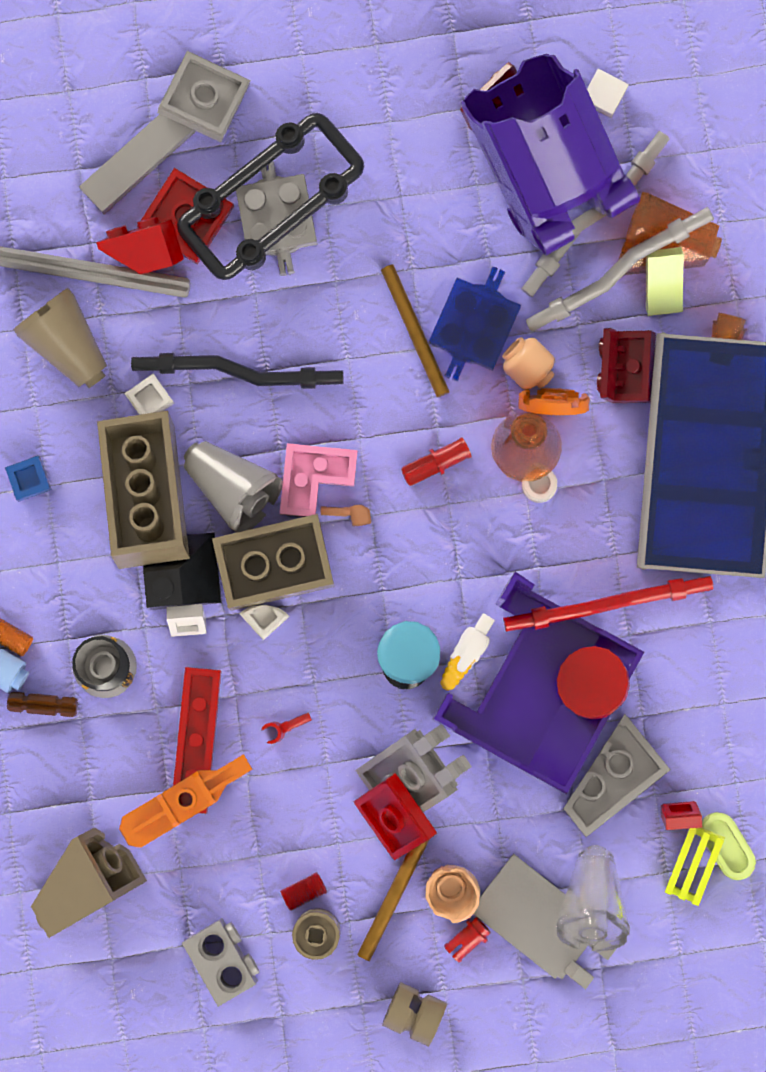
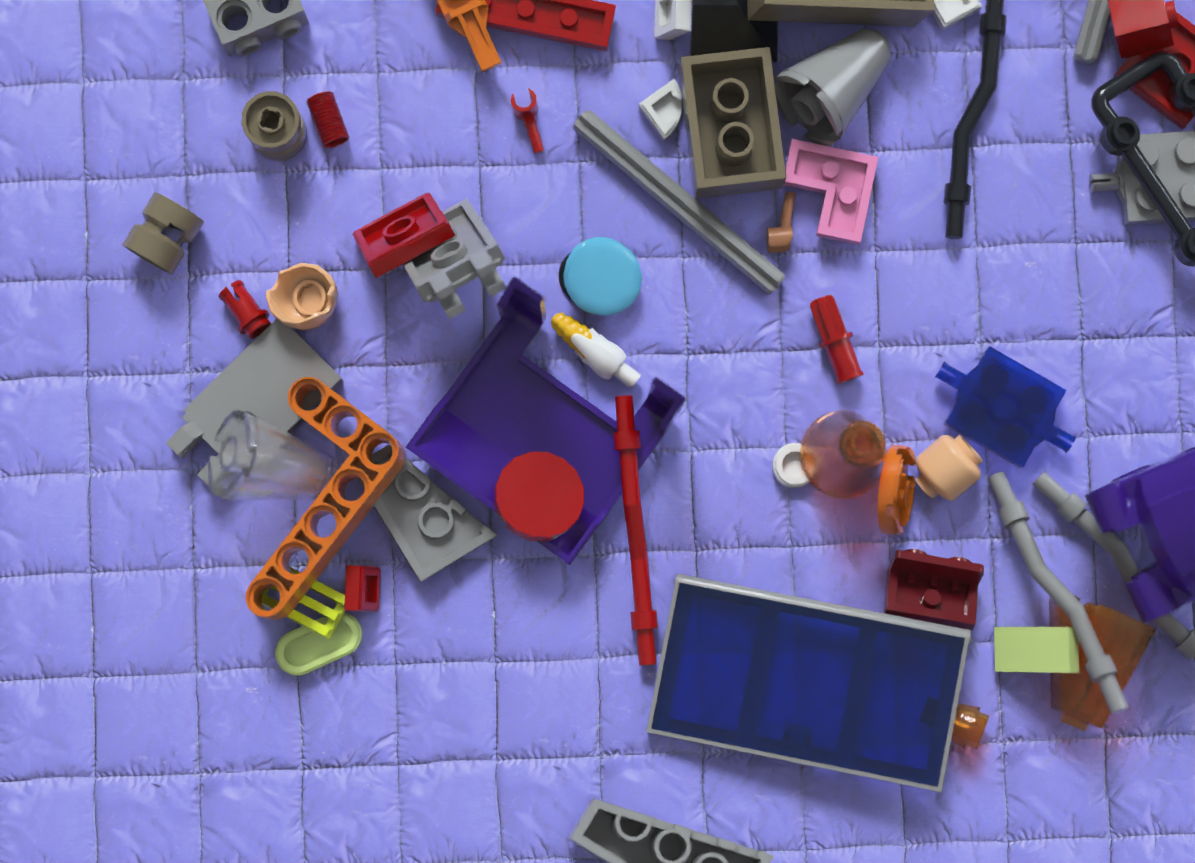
camera: 90 degrees right, 0 degrees up
pearl gold bar [357,839,430,961] -> none
pearl gold bar [381,264,450,398] -> none
none -> orange beam [245,377,406,620]
none -> light grey axle [573,110,785,294]

